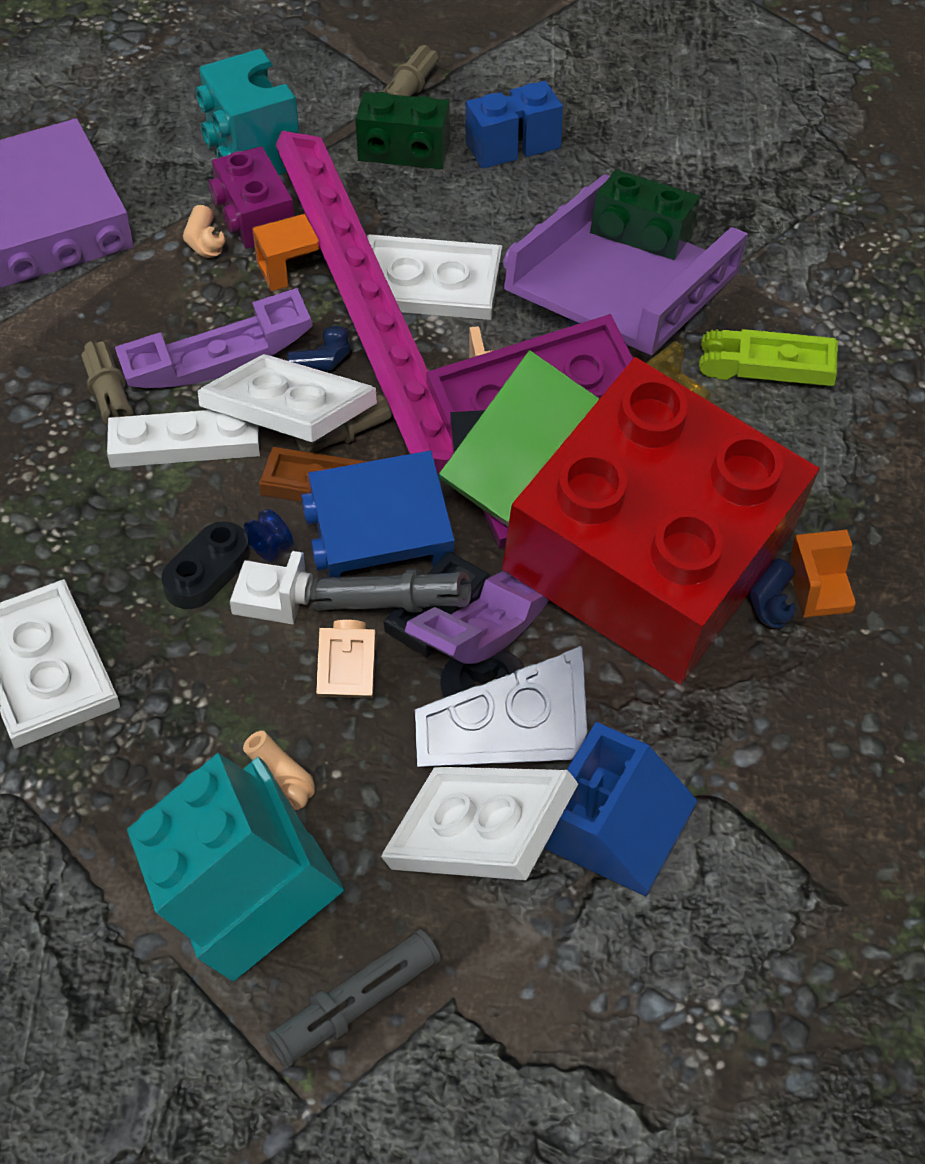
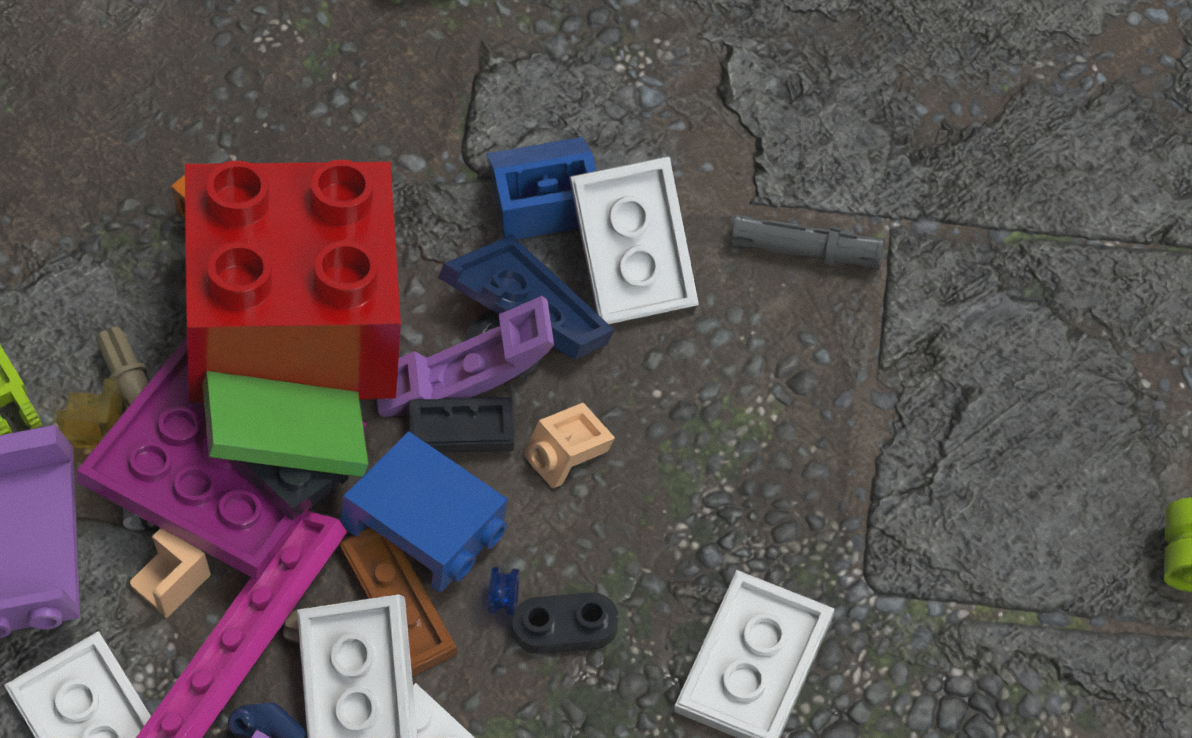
camera: 130 degrees left, 10 degrees up
teal piece [127,753,345,982] -> none
white bracket [230,551,313,624] -> none
light nougat arm [243,731,315,810] -> none
dark grey pin [310,569,471,613] -> none

